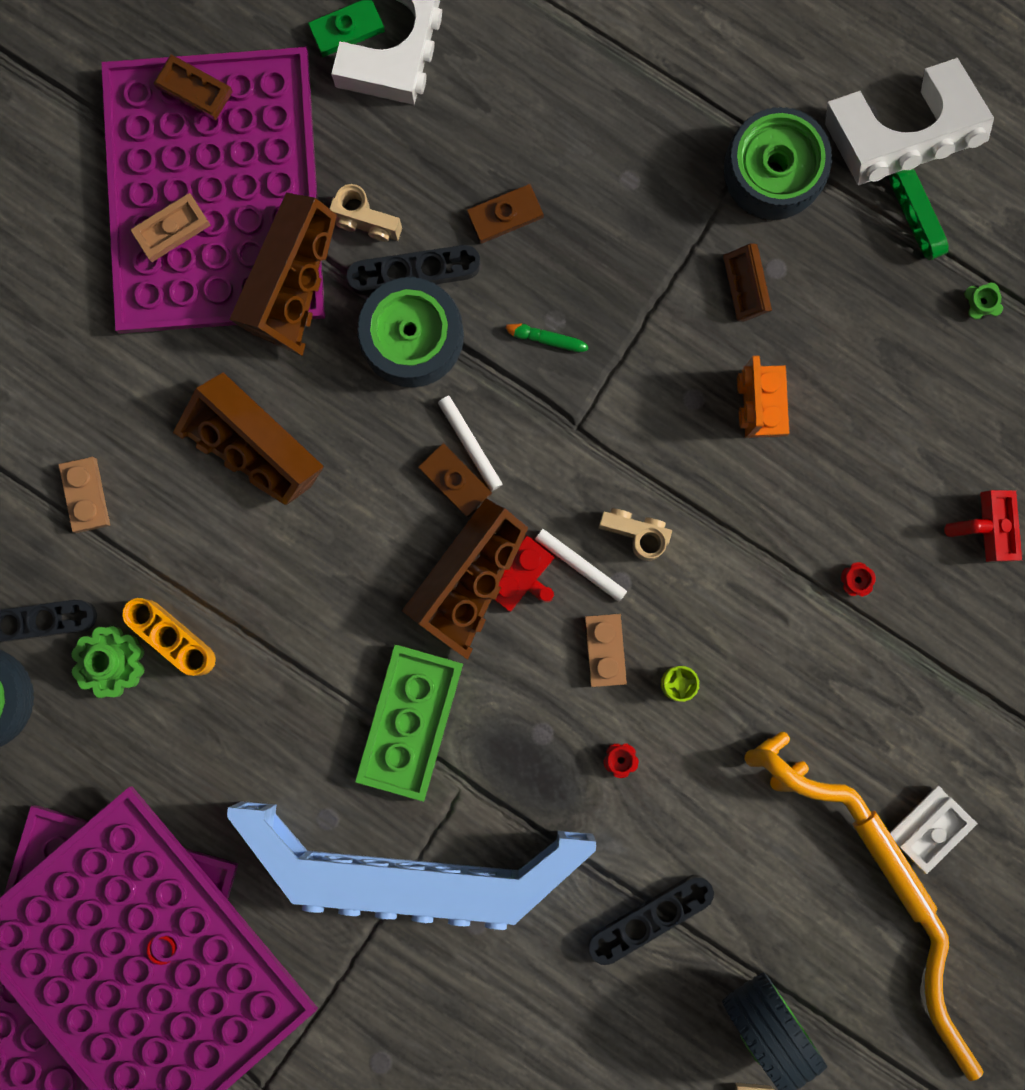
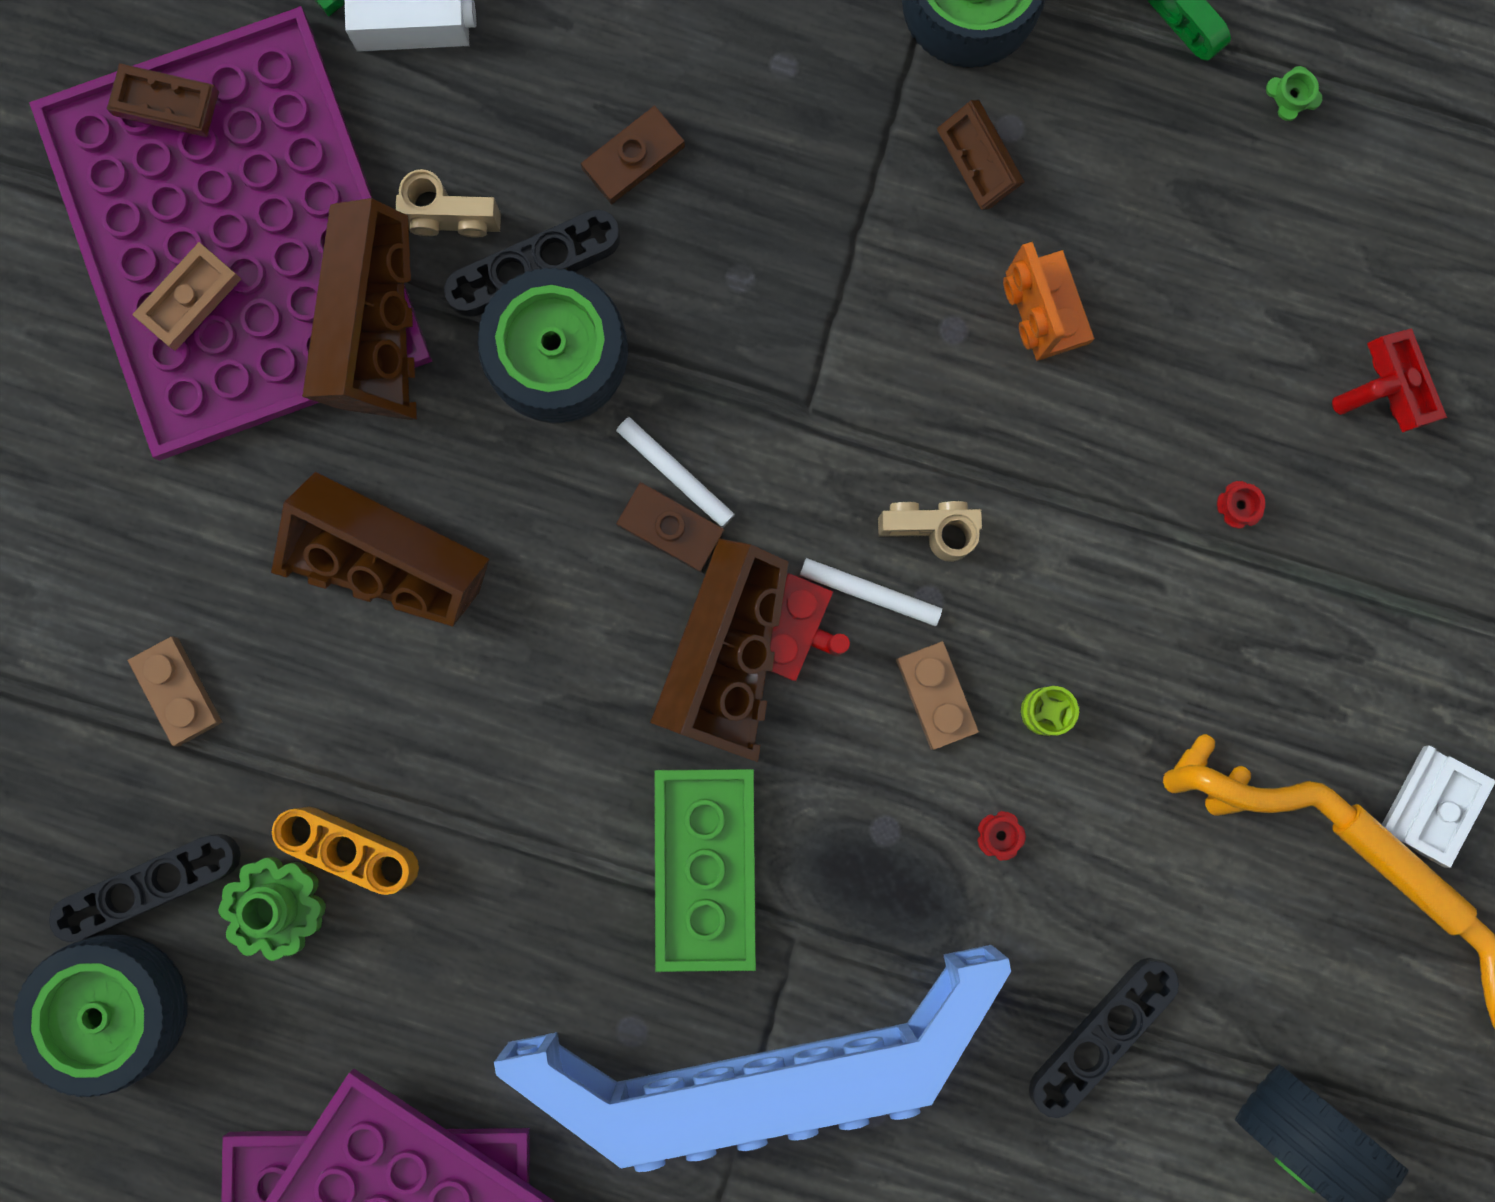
camera: 25 degrees left, 0 degrees up
green piece [506,323,589,352] -> none

